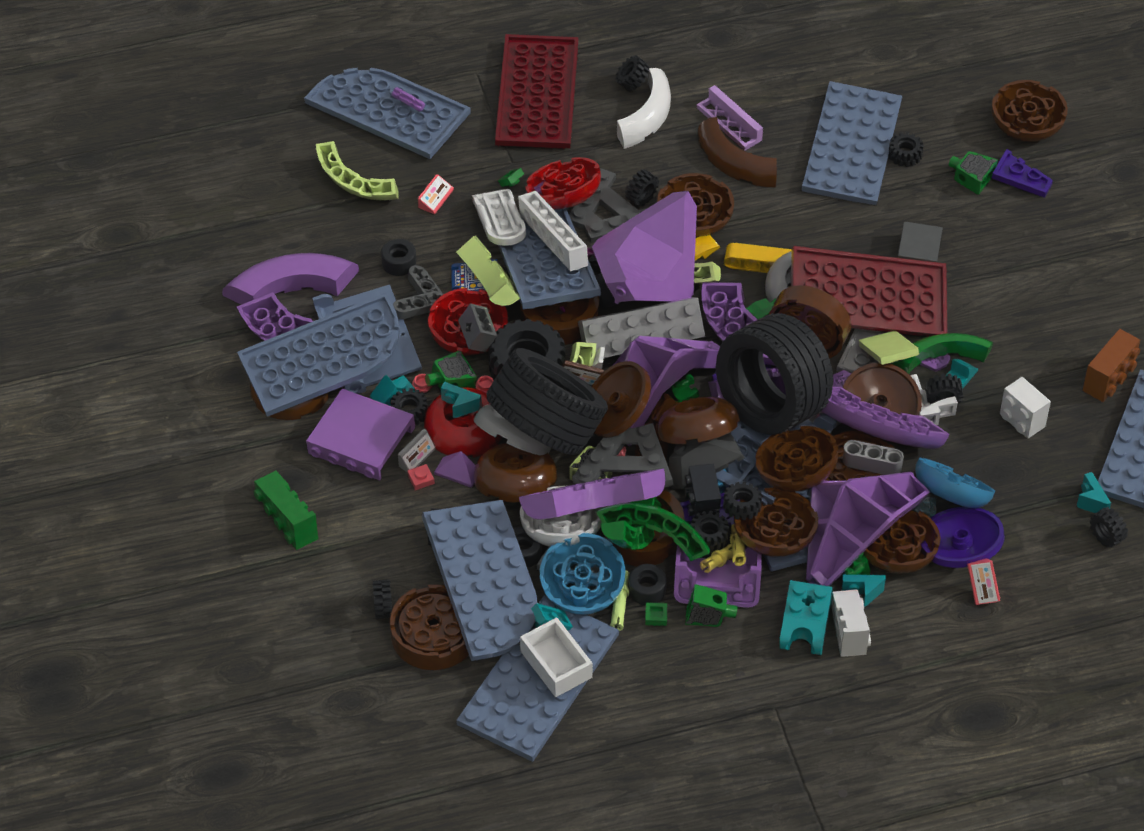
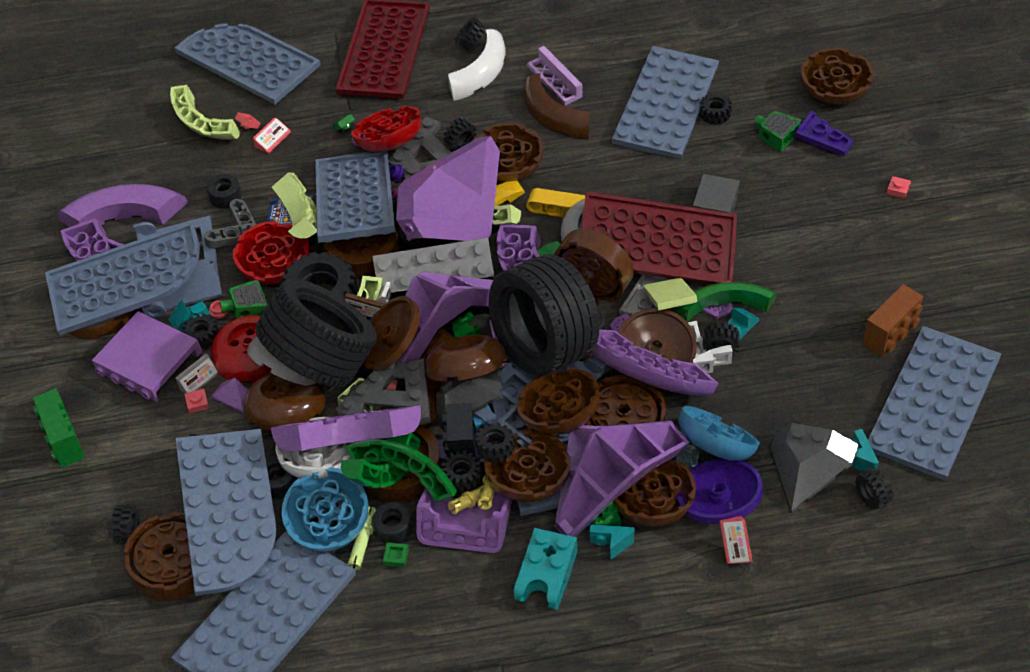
camera: 10 degrees right, 0 degrees up
medium lavender axle [392,87,425,112] -> none
teal slope [441,382,482,418] -> none
dark grey brick [458,304,497,352] -> none
white piece [472,189,526,246] -> none
white brick [518,191,588,271] -> none
white piece [520,618,593,698] -> none
teal slope [531,603,573,631] -> none
green torso [685,584,737,627] -> none
white wedge [831,590,871,657] -> none
light grey beam [843,440,903,475] -> none
white brick [1000,377,1051,438] -> none
none -> coral plate [235,112,261,129]
none -> dark purple plate [389,164,404,182]
none -> dark grey wedge [771,423,859,513]
none -> coral plate [887,176,911,199]

